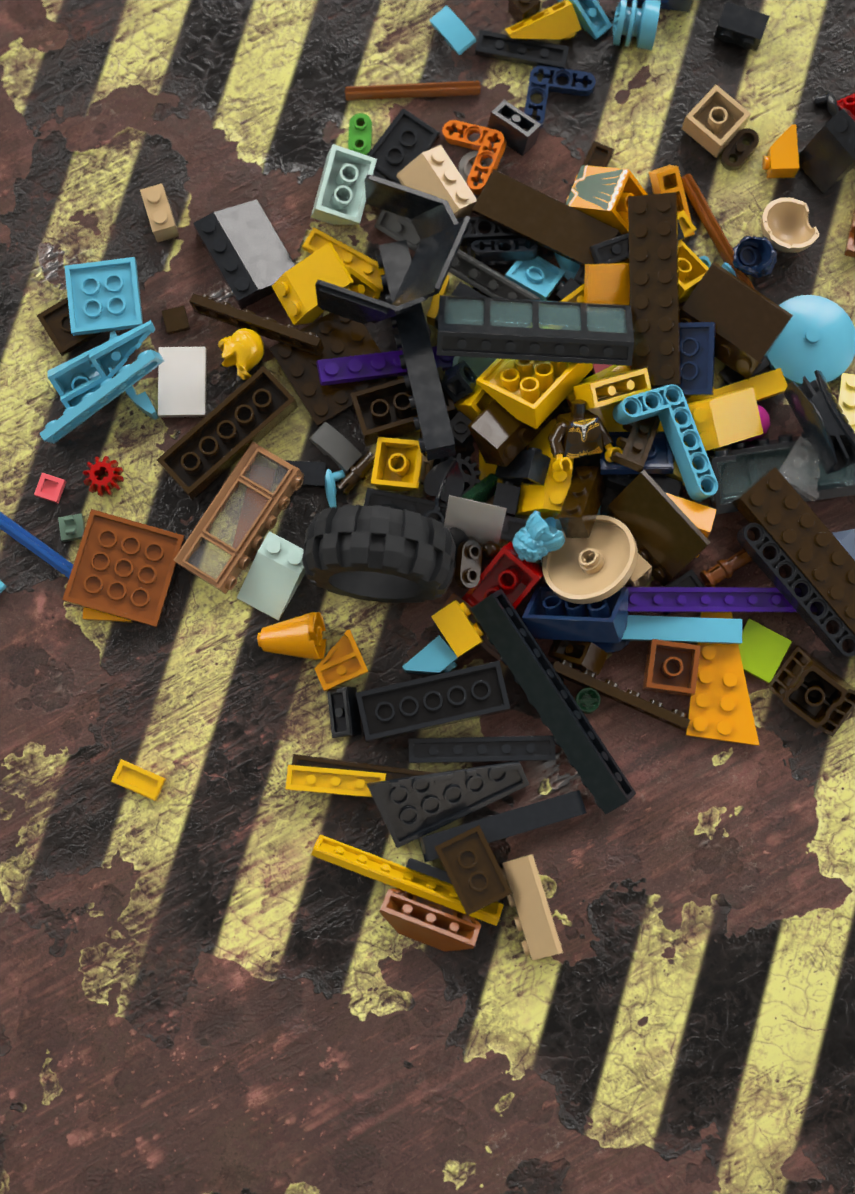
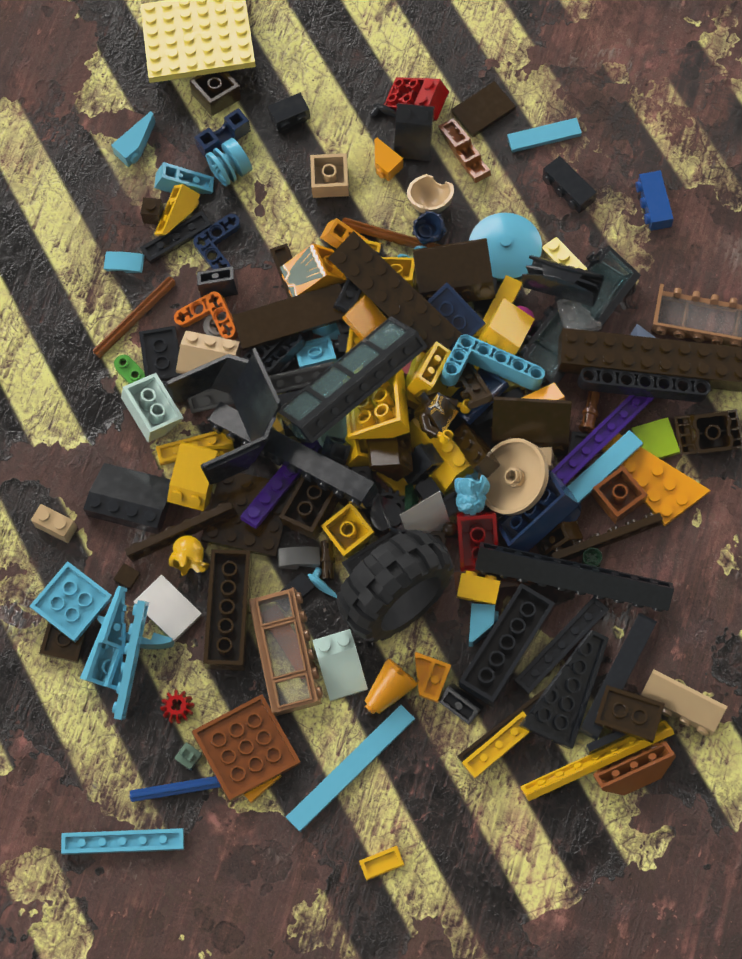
camera: 40 degrees left, 10 degrees down
coral plate [34,473,66,504] -> none
dark brown plate [455,540,482,589] -> none
dark brown plate [721,128,759,171] -> none
none -> medium azure tile [286,705,415,832]

